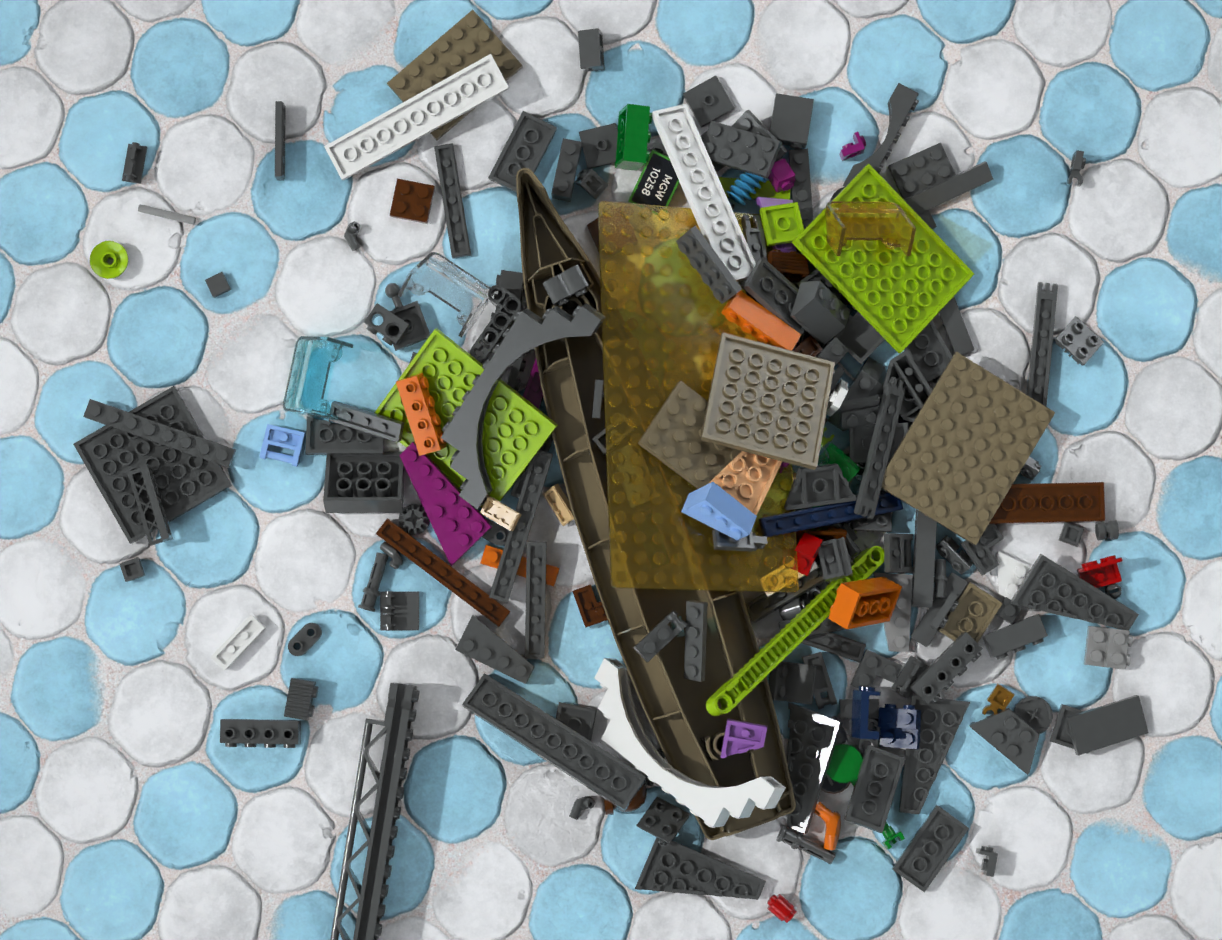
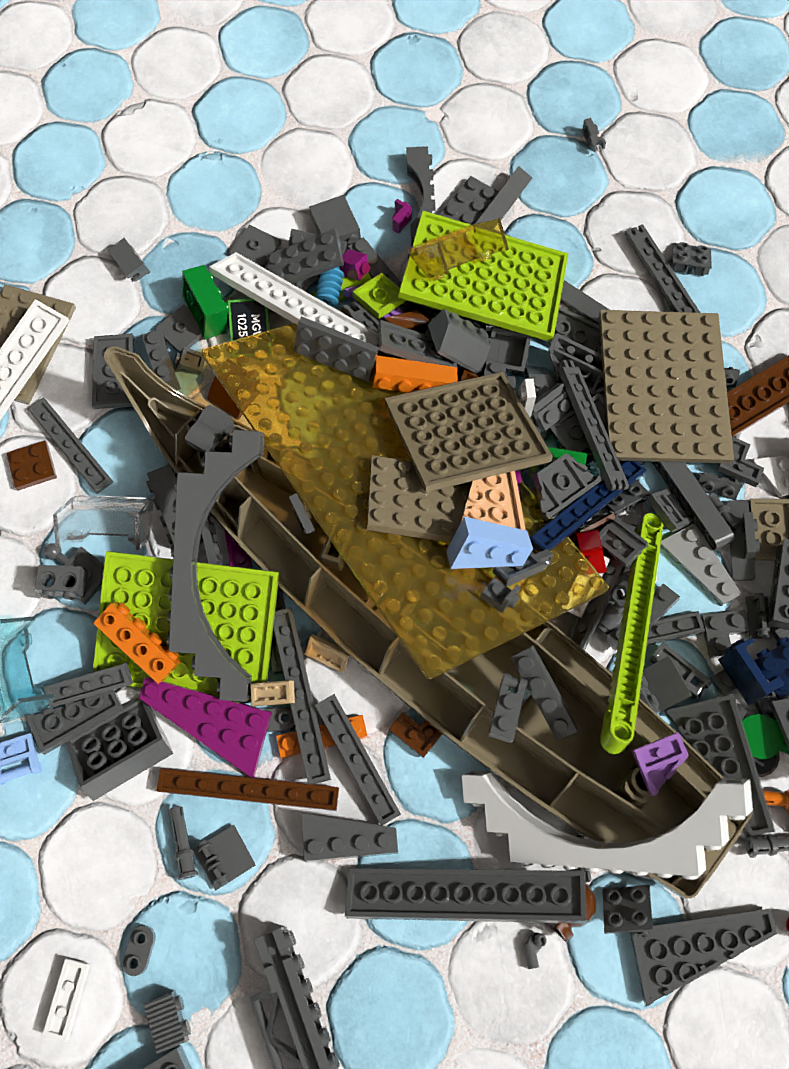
camera: 30 degrees left, 15 degrees down
dark grey arm [380,542,403,569] -> none
dark grey gear [399,504,430,535] -> none
dark grey beam [470,285,522,363] -> none
dark grey plate [556,702,597,741] -> none
orange brick [828,576,902,629] -> none
none -> dark grey bracket [480,578,521,614]

